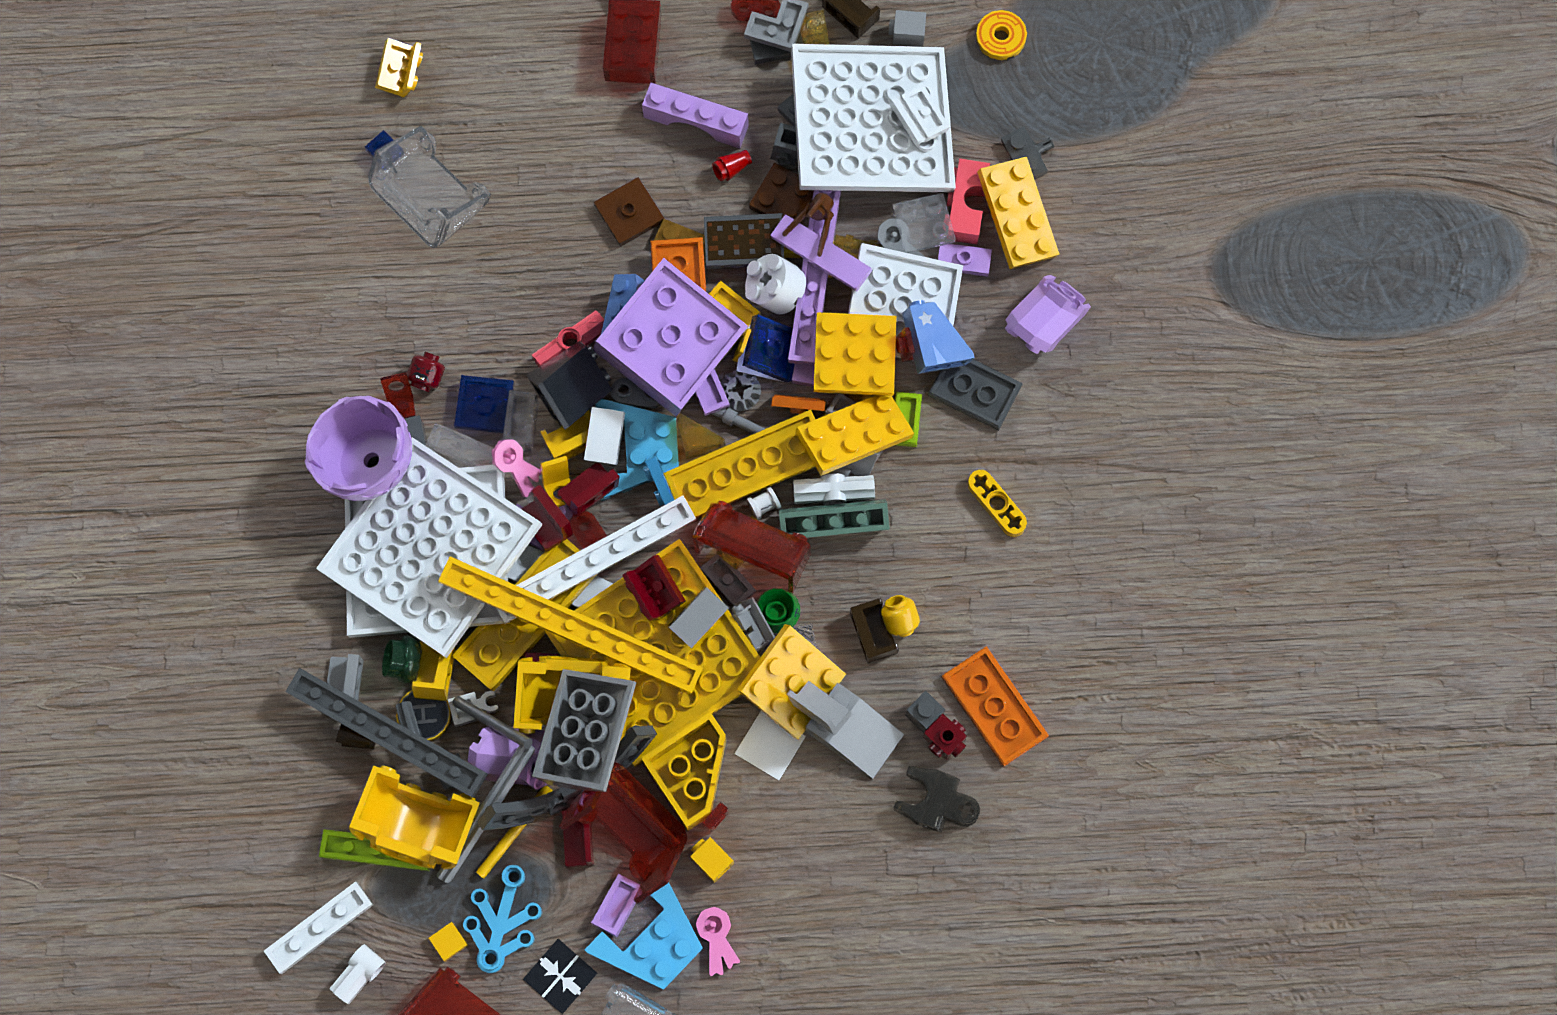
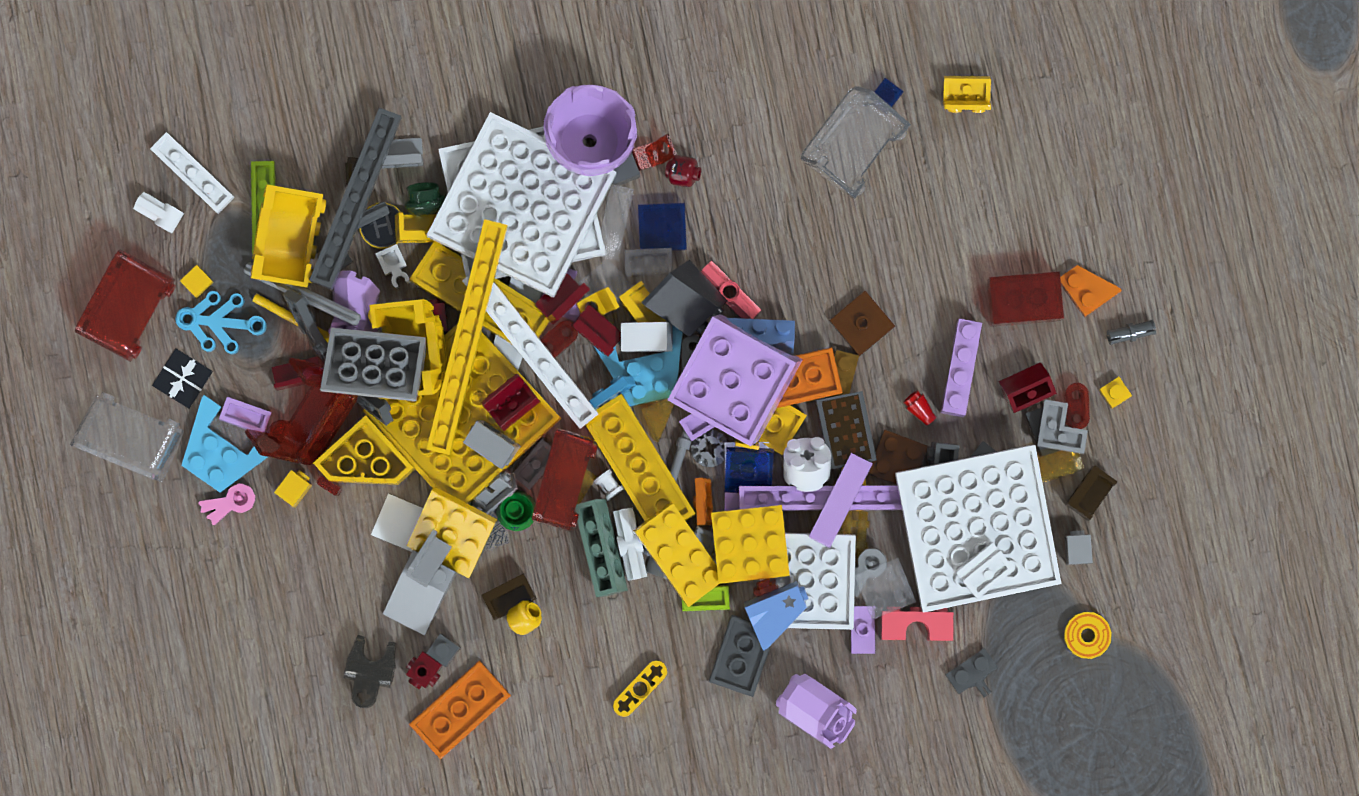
camera: 80 degrees right, 10 degrees up
flat silver bar [453,696,532,749] -> none
bright pink piece [492,439,541,498] -> none
reddish brown plant [782,193,834,257] -> none
yellow plate [977,157,1059,269] -> none
none -> dark red brick [998,362,1057,413]

